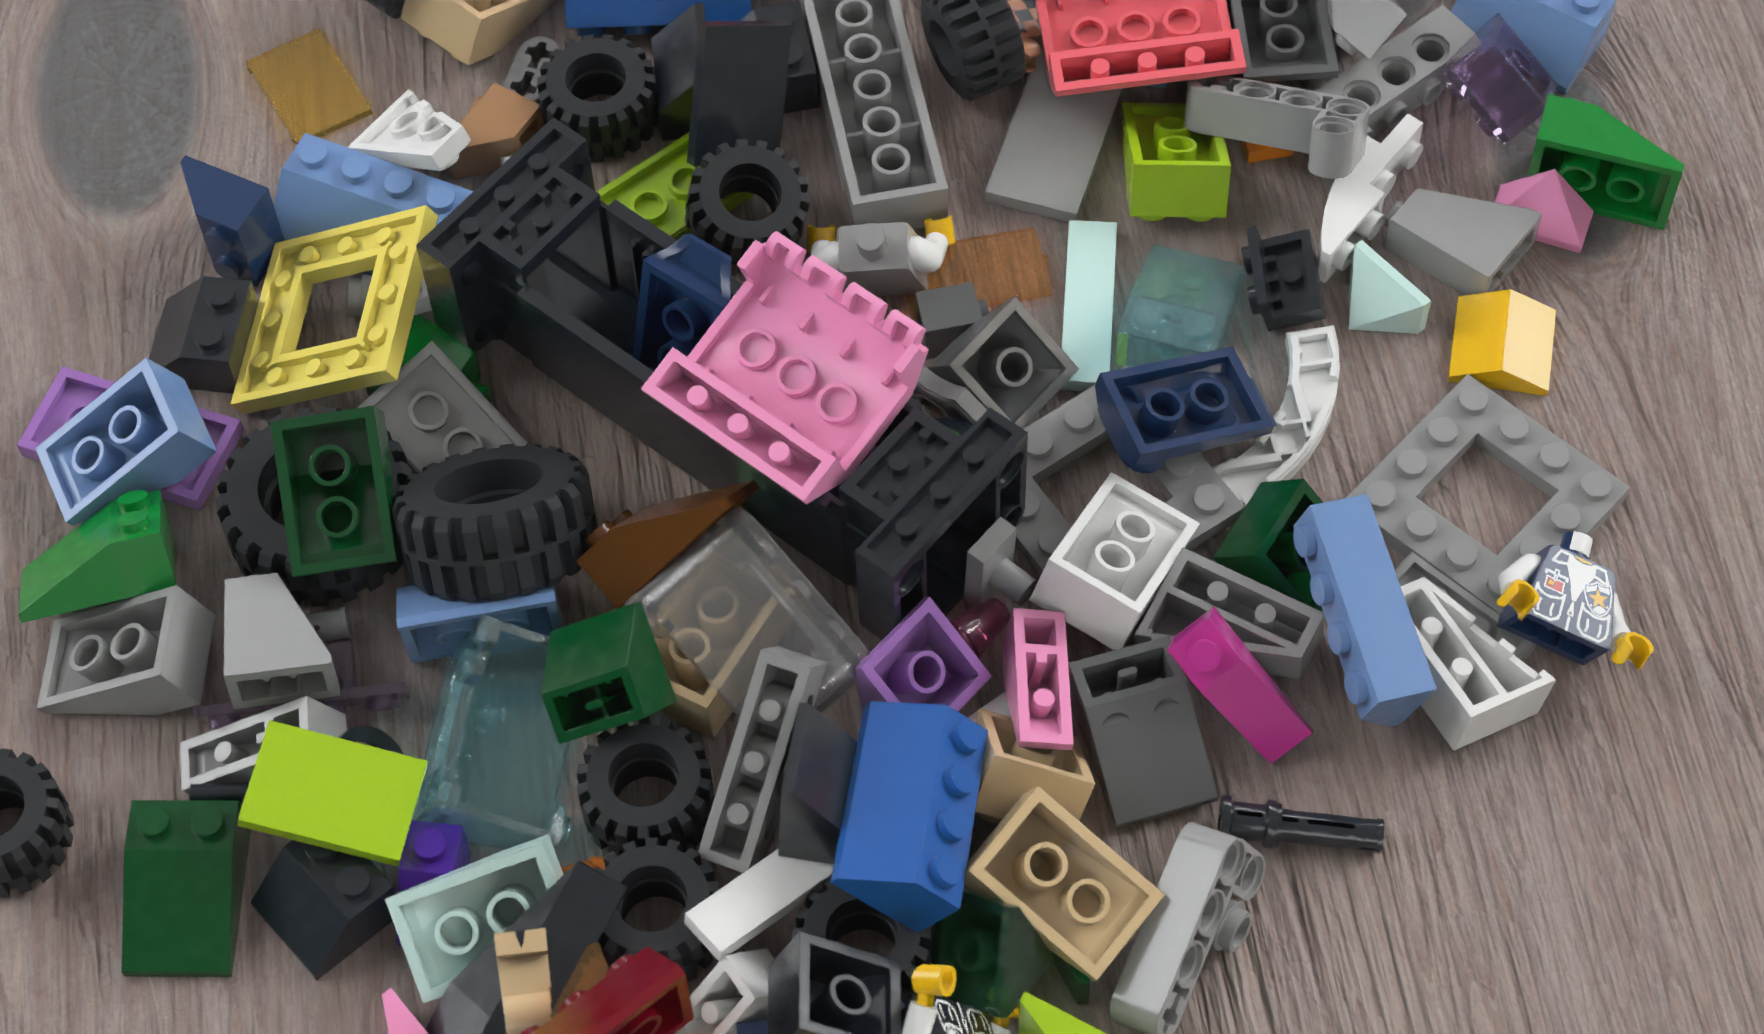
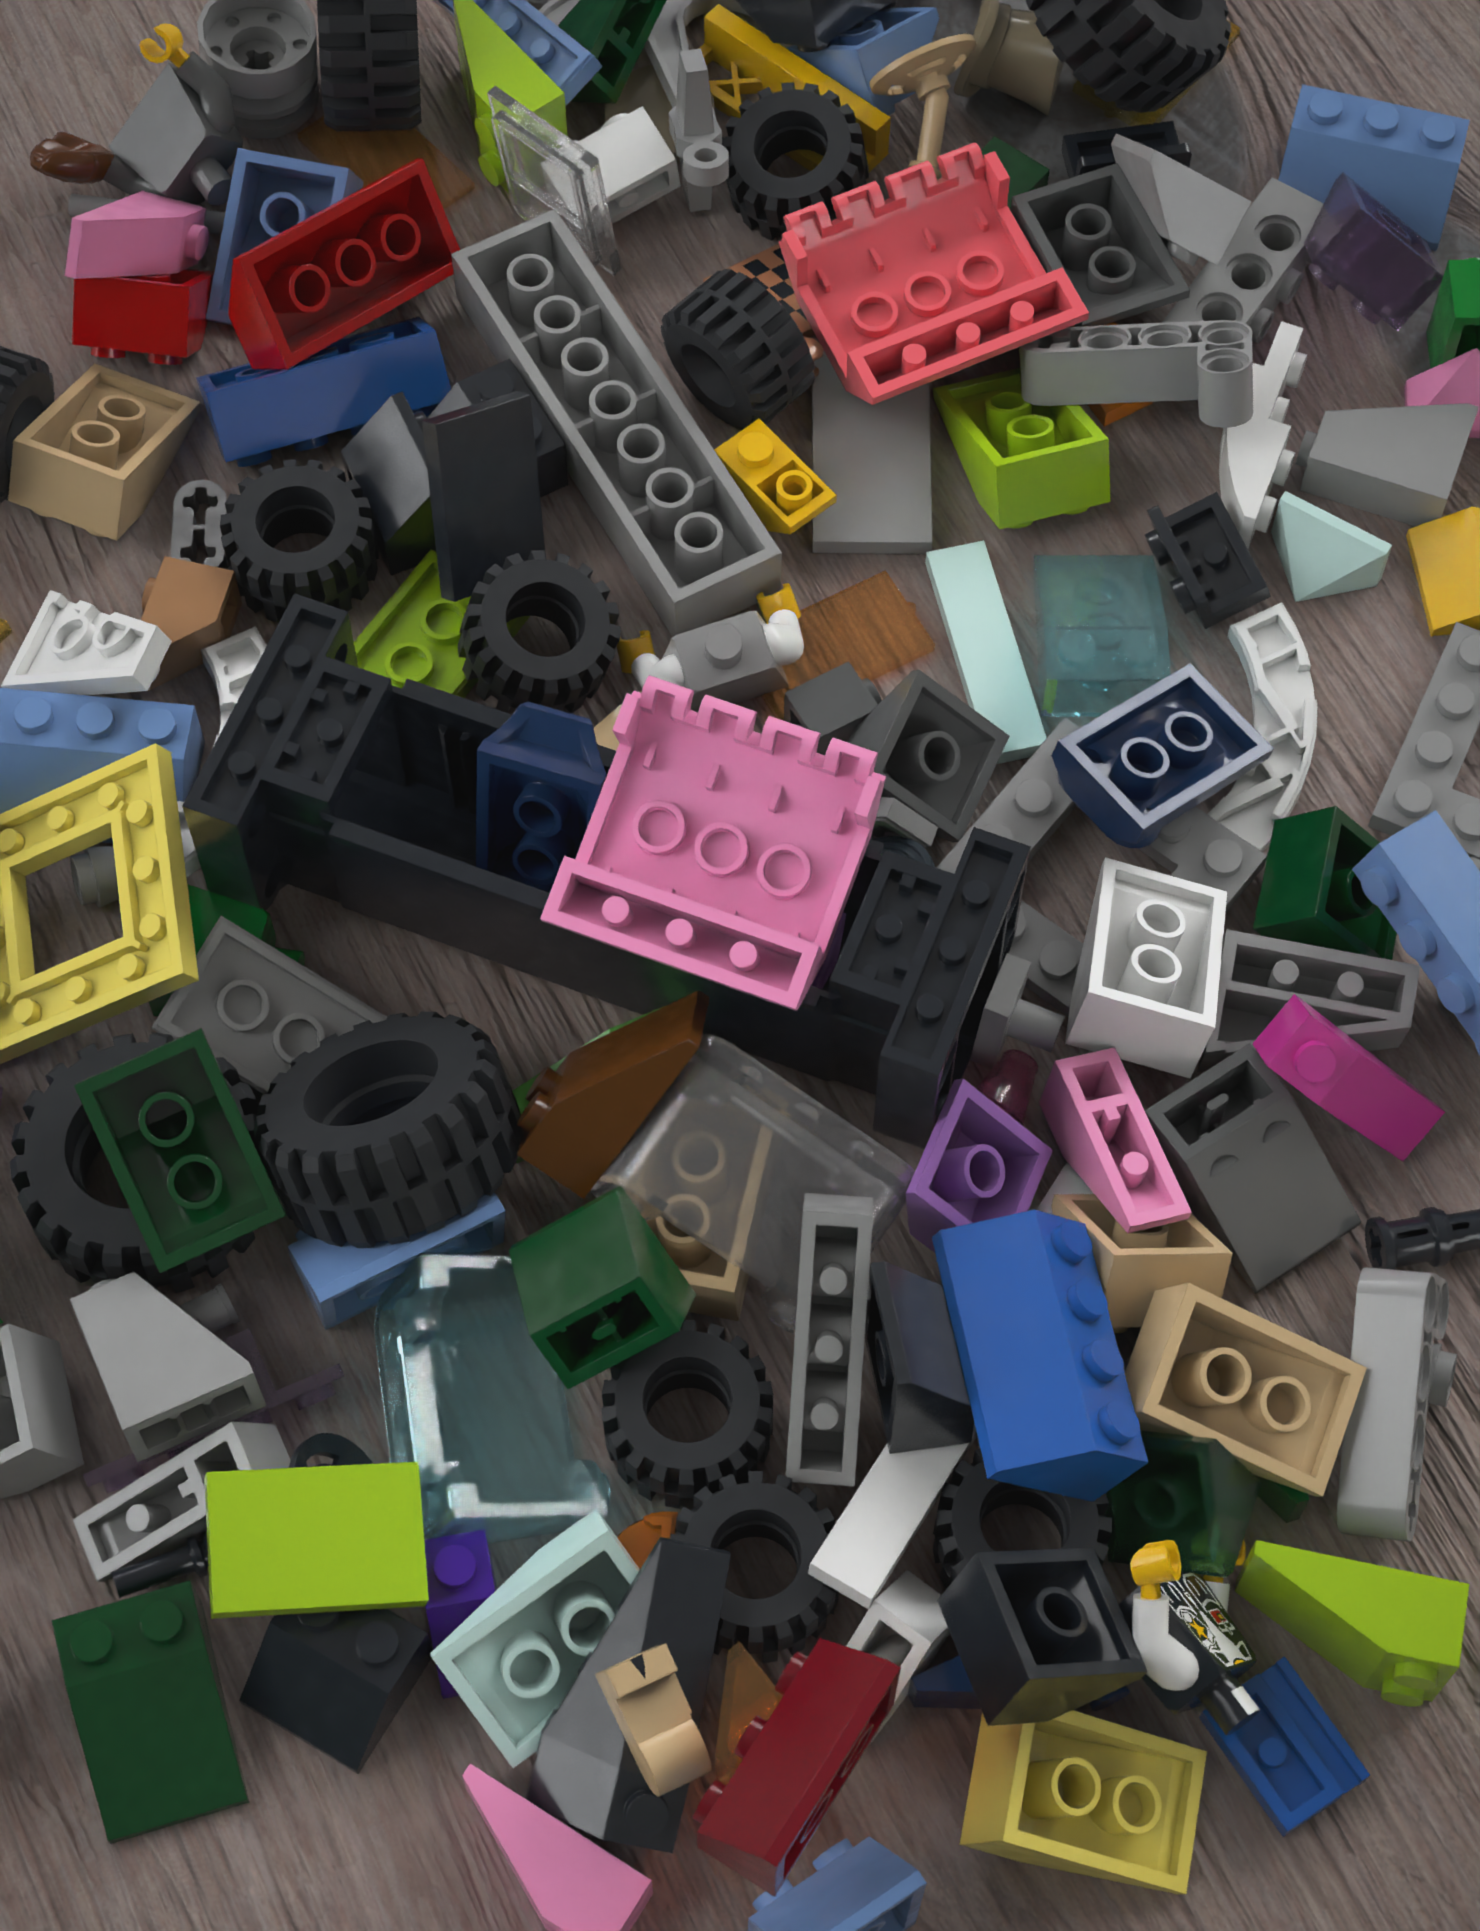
camera: 20 degrees left, 5 degrees up
none -> yellow slope [714,419,837,534]

